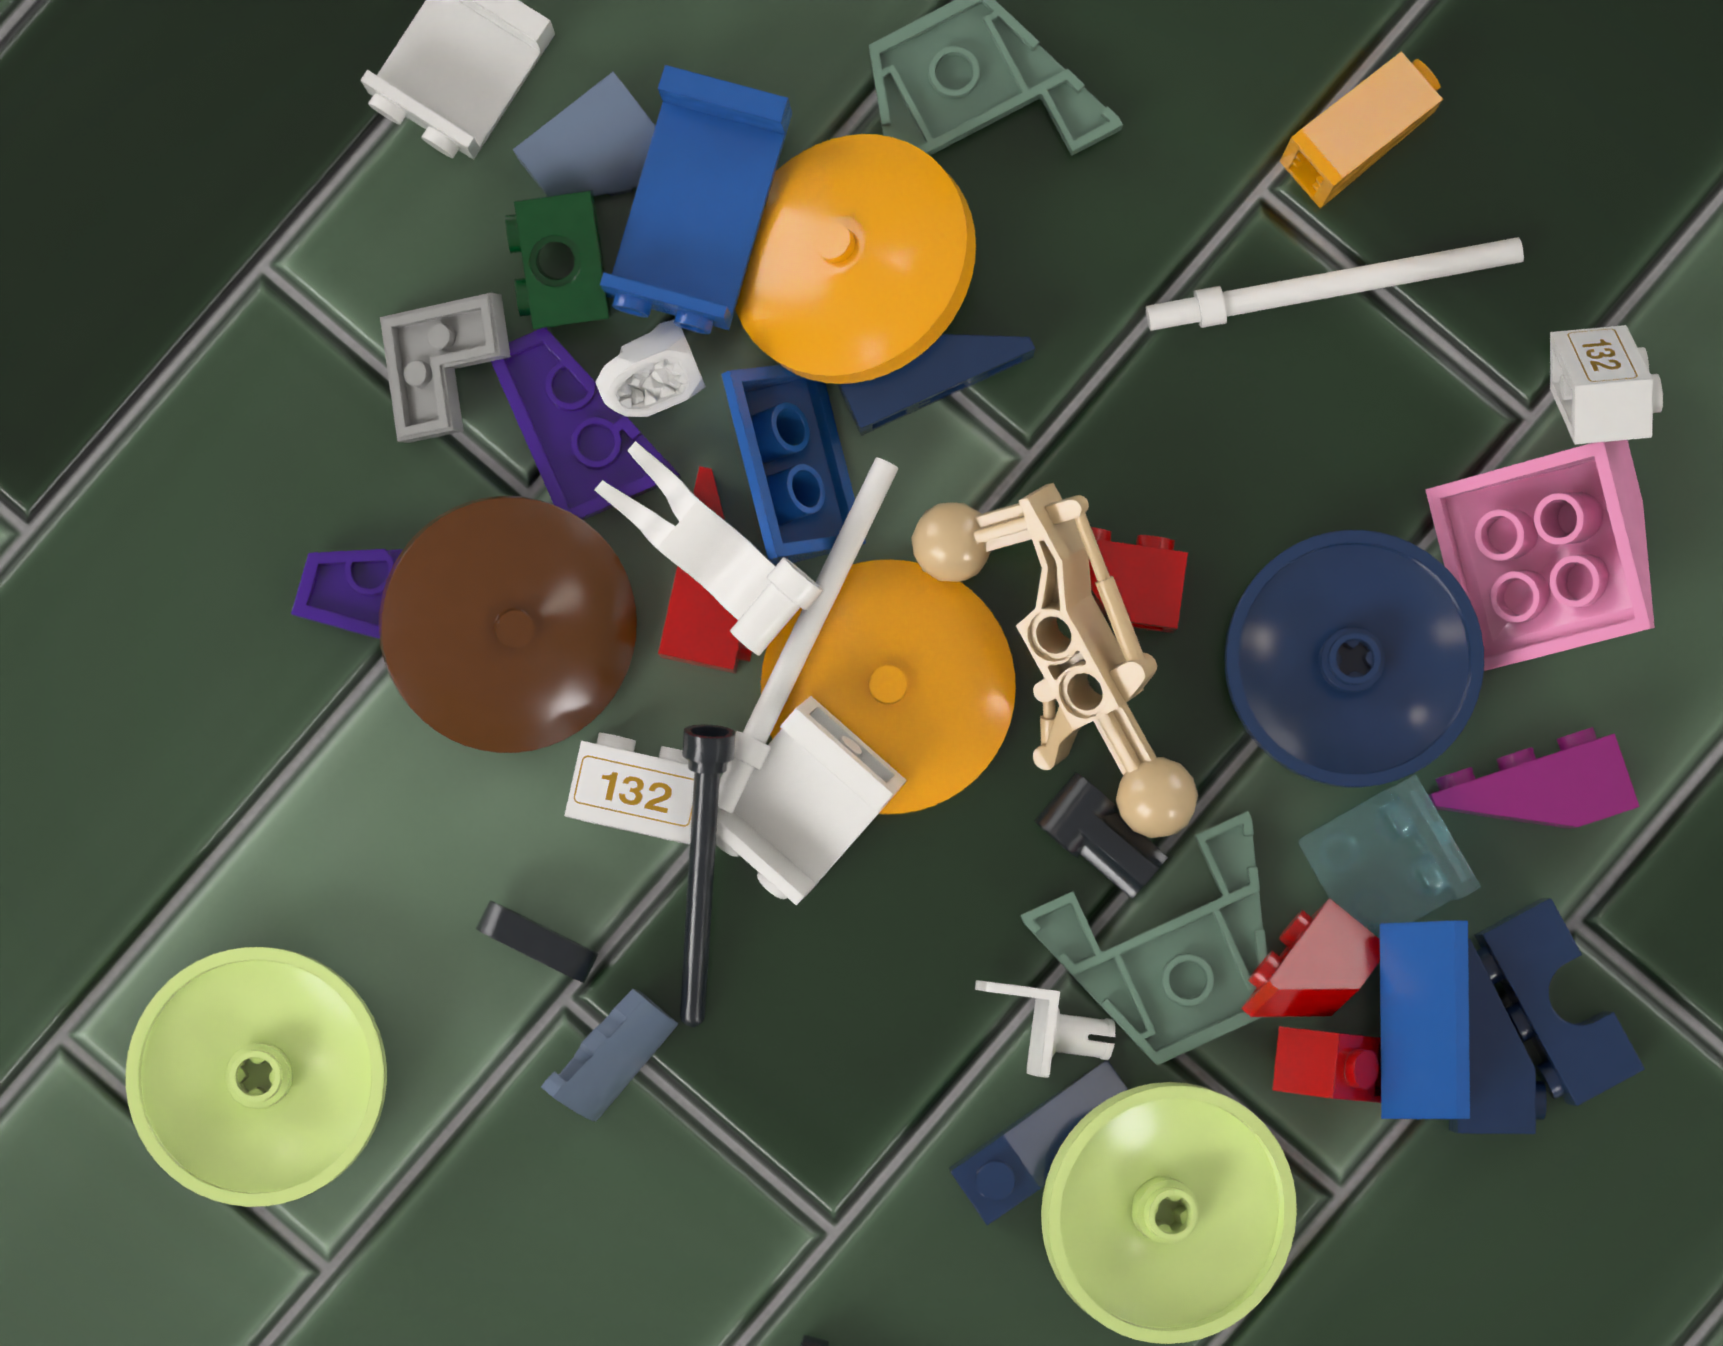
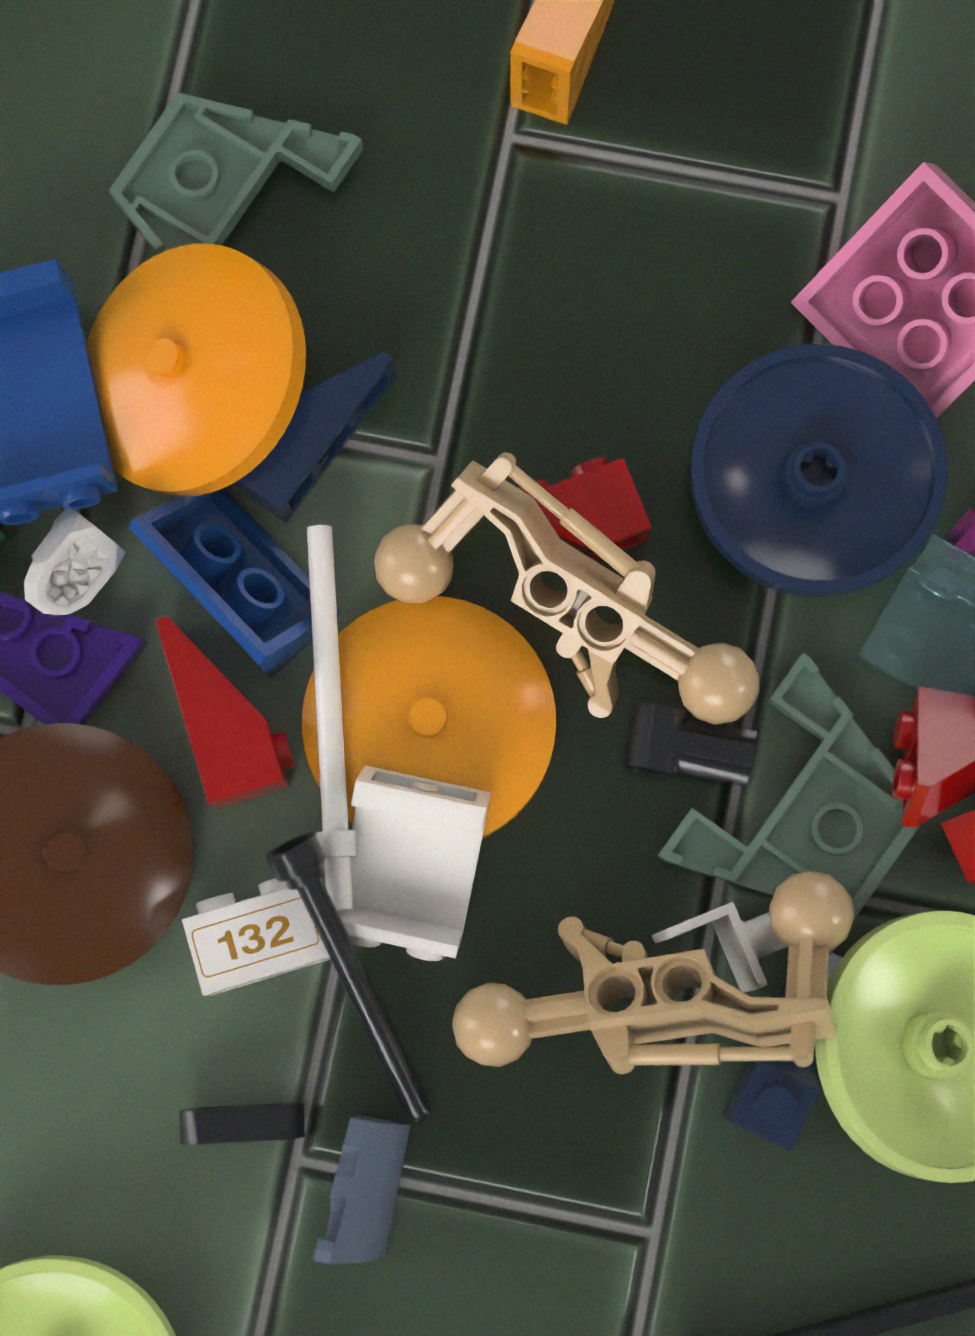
camera: 30 degrees left, 5 degrees down
white flag [594,441,823,656] -> none
white bar [1146,237,1524,331] -> none
white brick [1550,325,1663,445] -> none
none -> tan piece [452,870,854,1074]

